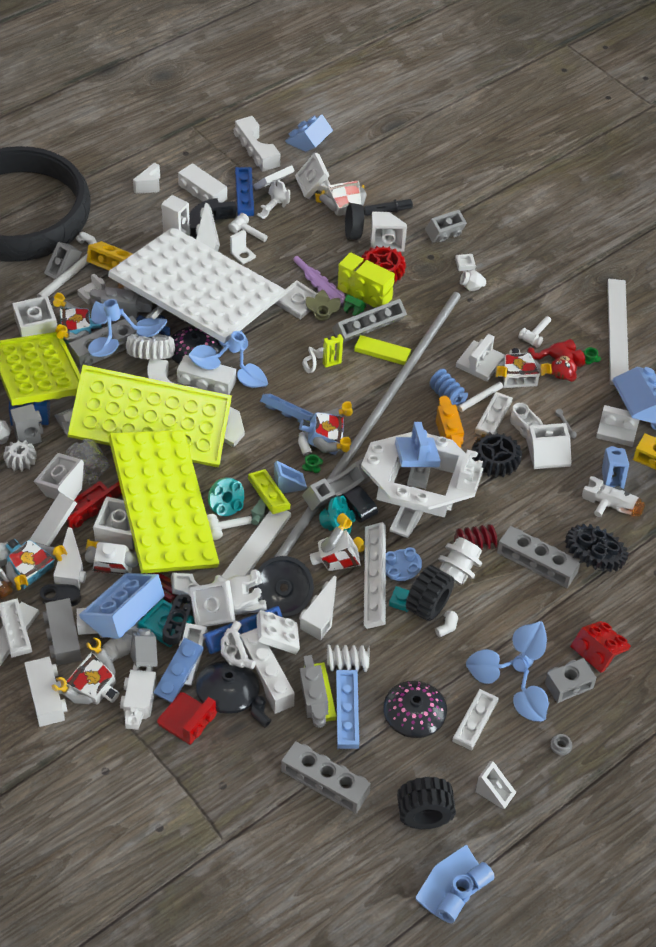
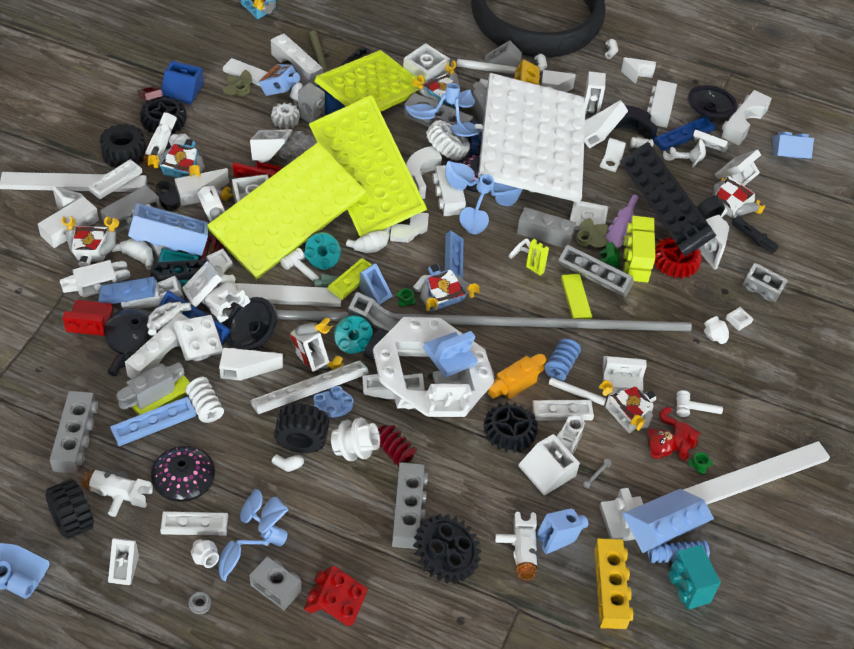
camera: 60 degrees right, 0 degrees up
white tile [30,492,77,546] -> none
light grey slope [130,628,157,667] -> none
none -> white slope [53,186,85,210]
none -> white piece [82,470,153,517]
none -> white rock [191,539,219,568]
none -> white piece [346,227,391,253]
none -> light grey brick [517,207,576,248]
none -> white slope [541,70,576,92]
none -> white arm [605,39,618,59]
none -> black hinge [620,142,716,257]
none -> black dish [688,85,737,119]

